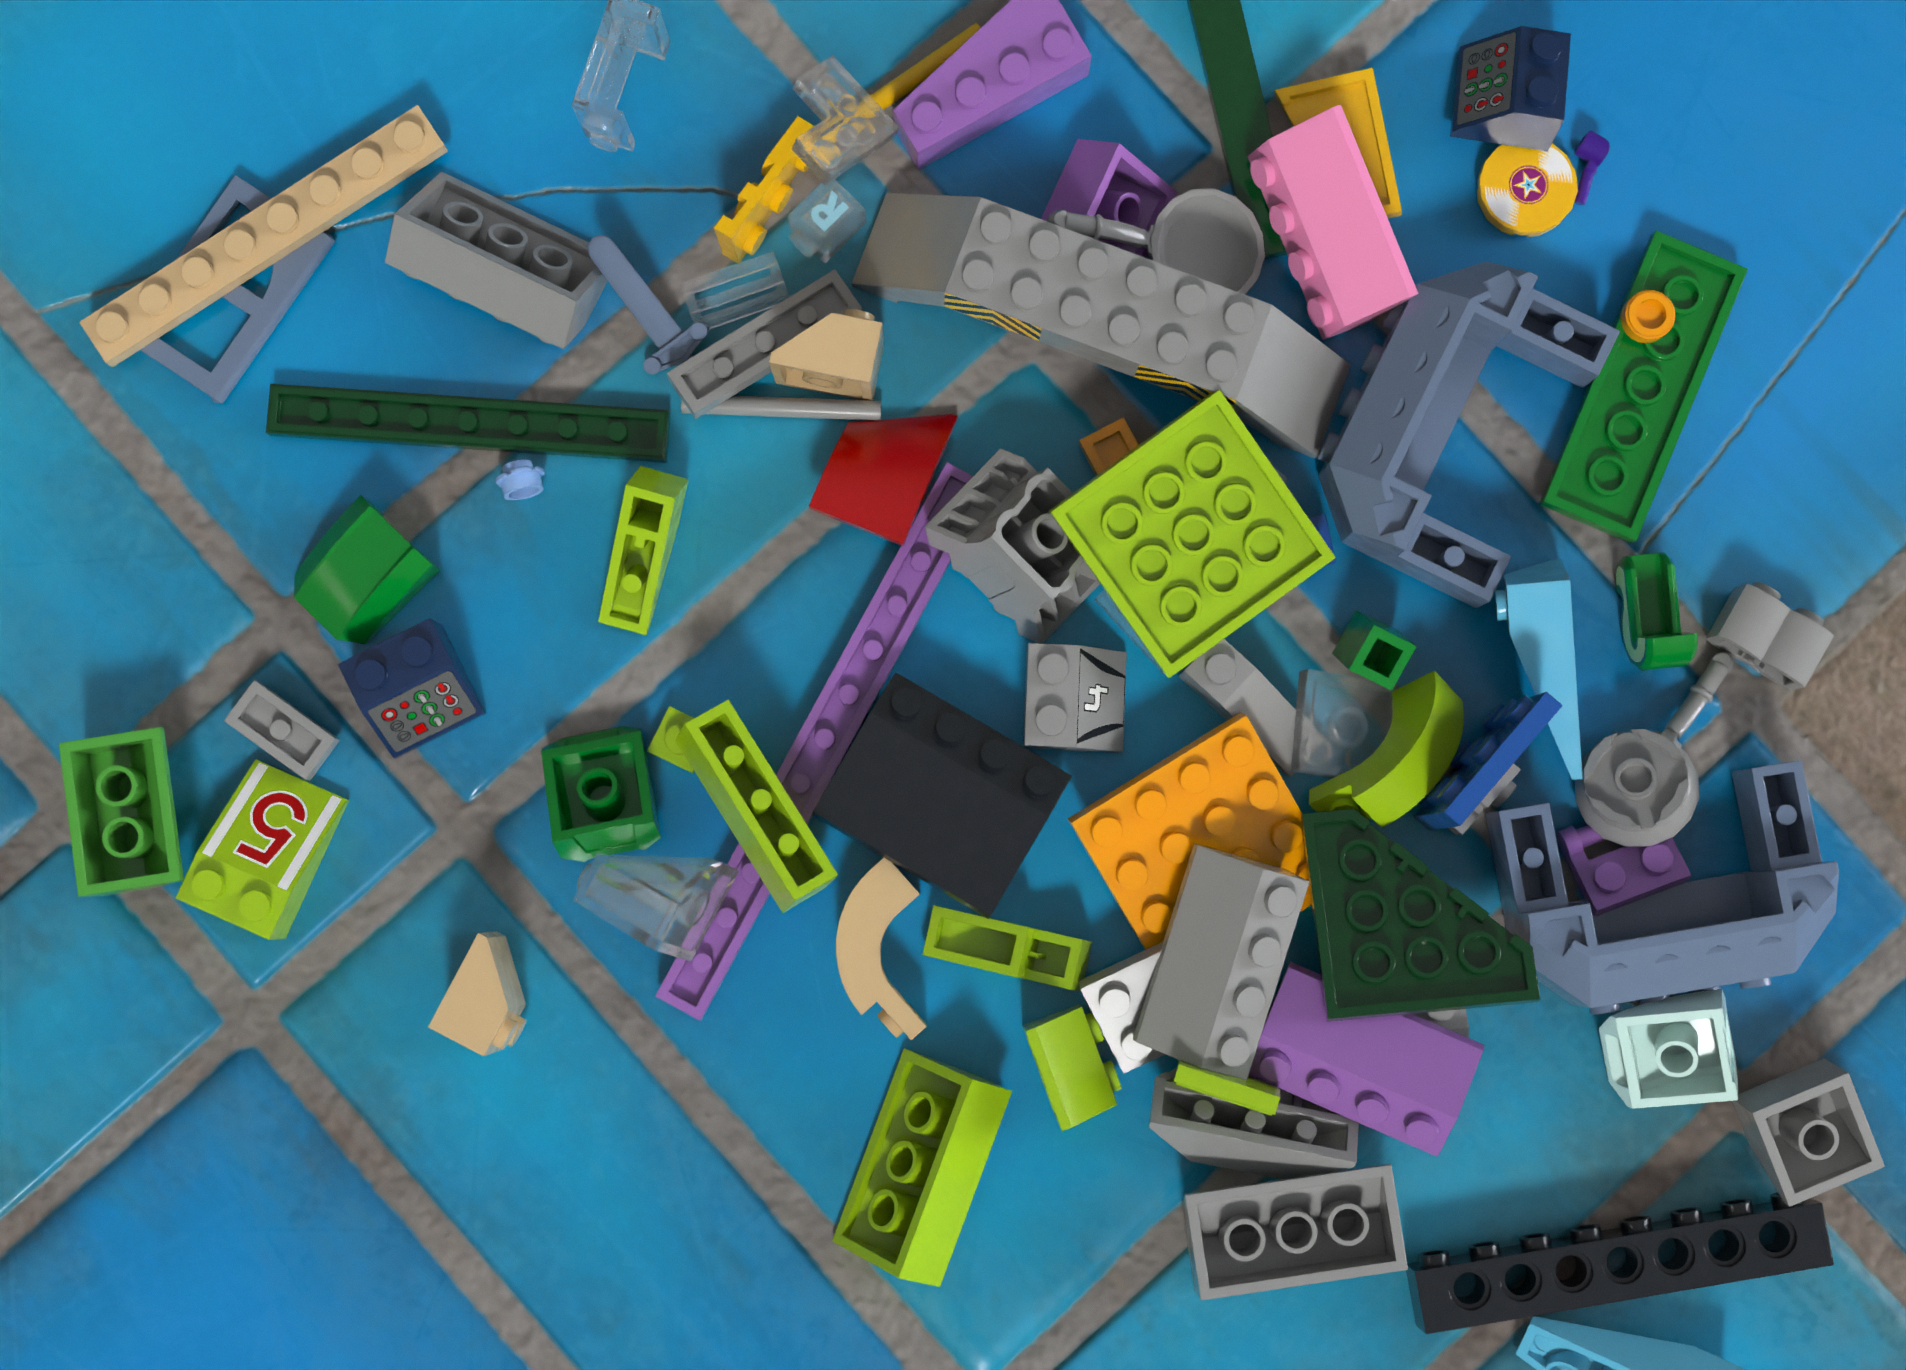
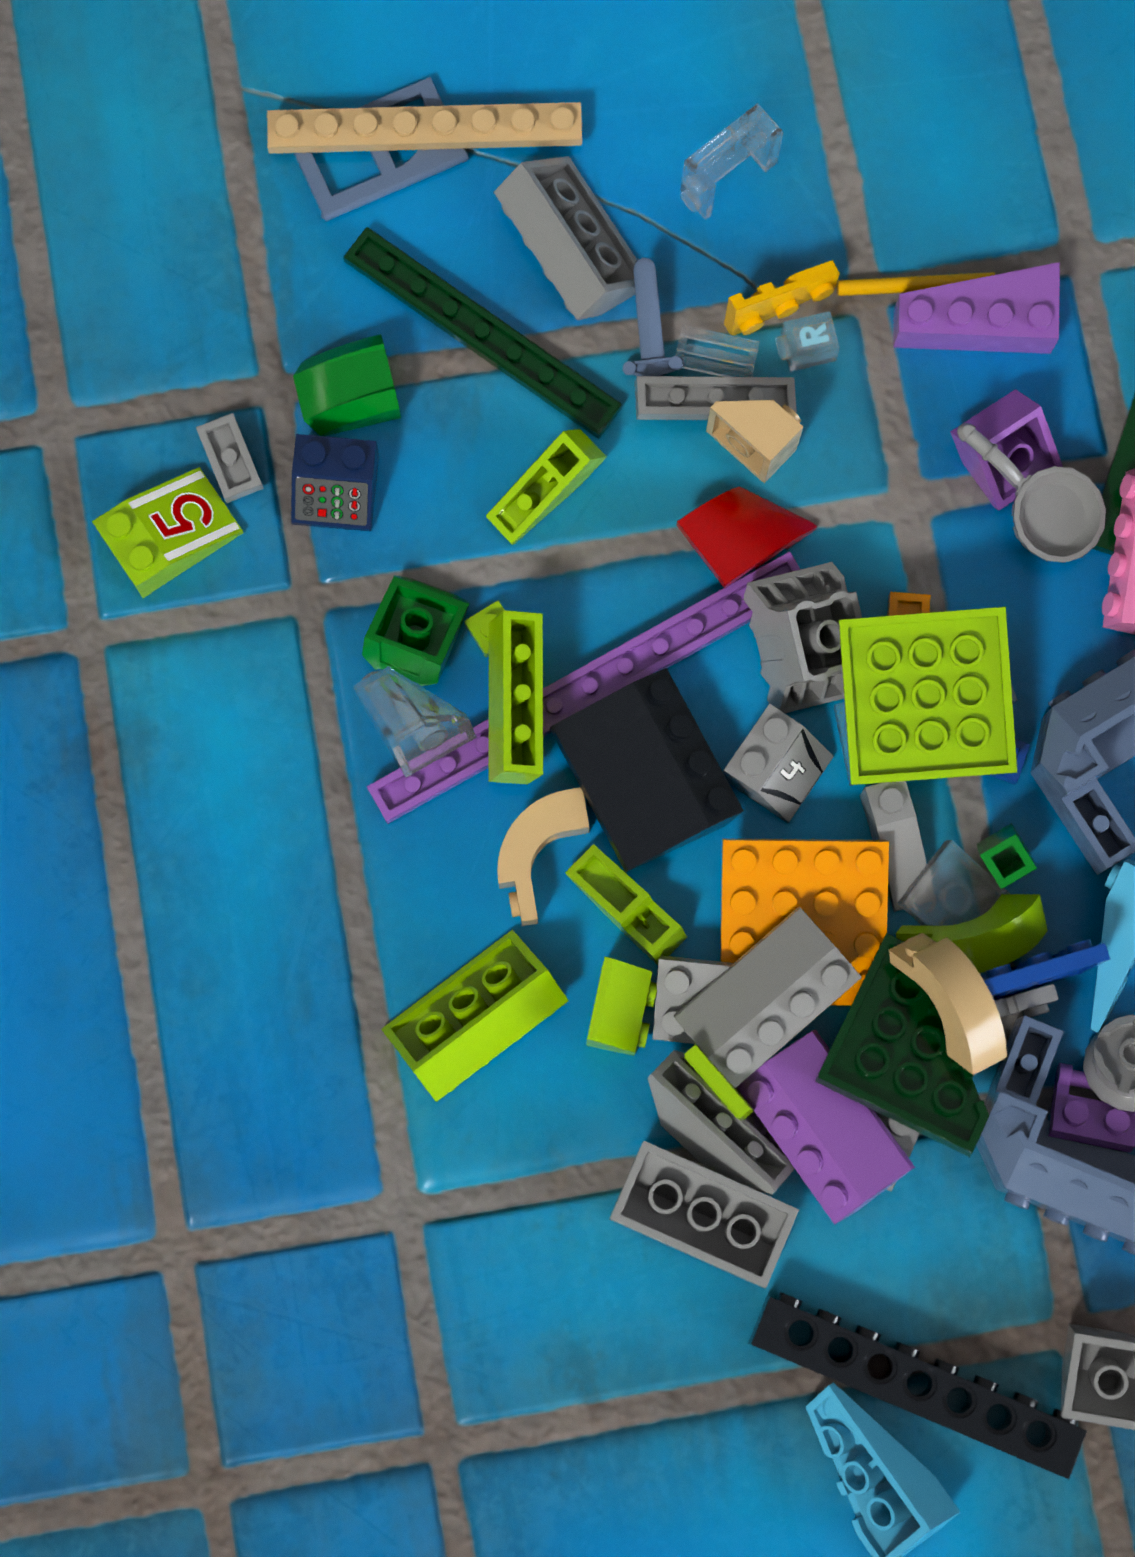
camera: 35 degrees right, 5 degrees down
bright green slope [59,727,184,897] -> none
tan slope [428,931,527,1057] -> none
light blue plate [495,459,545,500] -> none
light grey bar [681,395,881,420] -> none
clear plate [792,55,899,186] -> none
light grey slope [851,193,1351,458] -> none
light aqua slope [1599,989,1738,1109] -> none
none -> tan arch [889,933,1007,1075]

